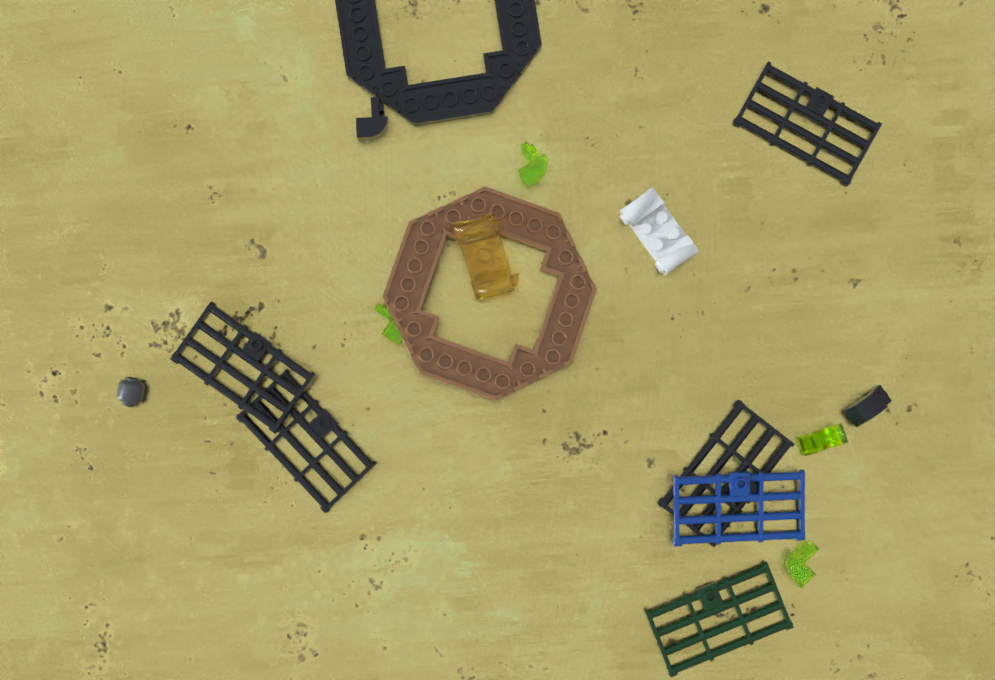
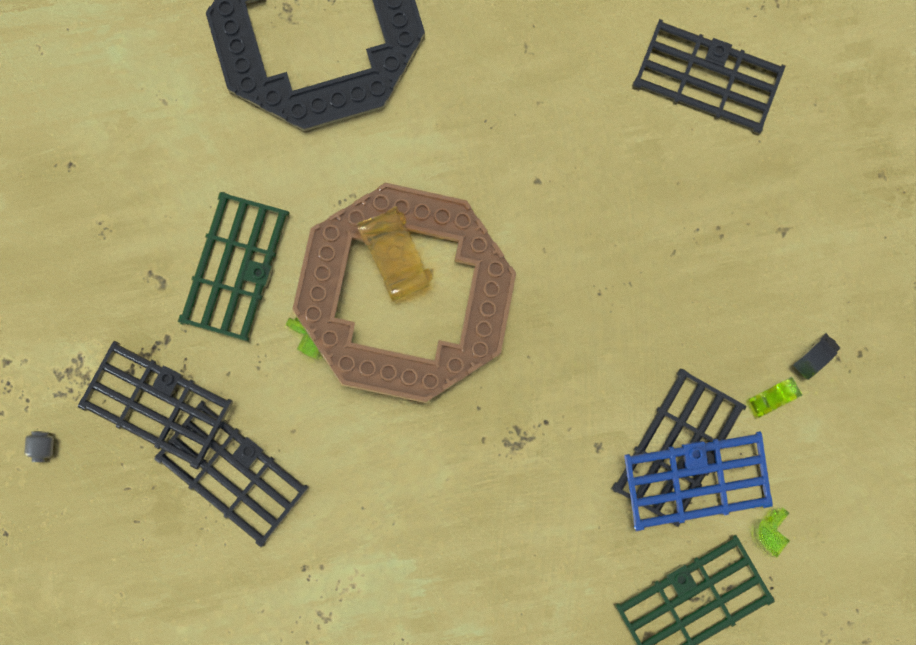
camera: 10 degrees left, 5 degrees down
black brick [356,97,389,141] -> none
clear neon green brick [517,141,547,189] -> none
white piece [620,187,699,275] -> none
none -> dark green door [177,192,290,342]

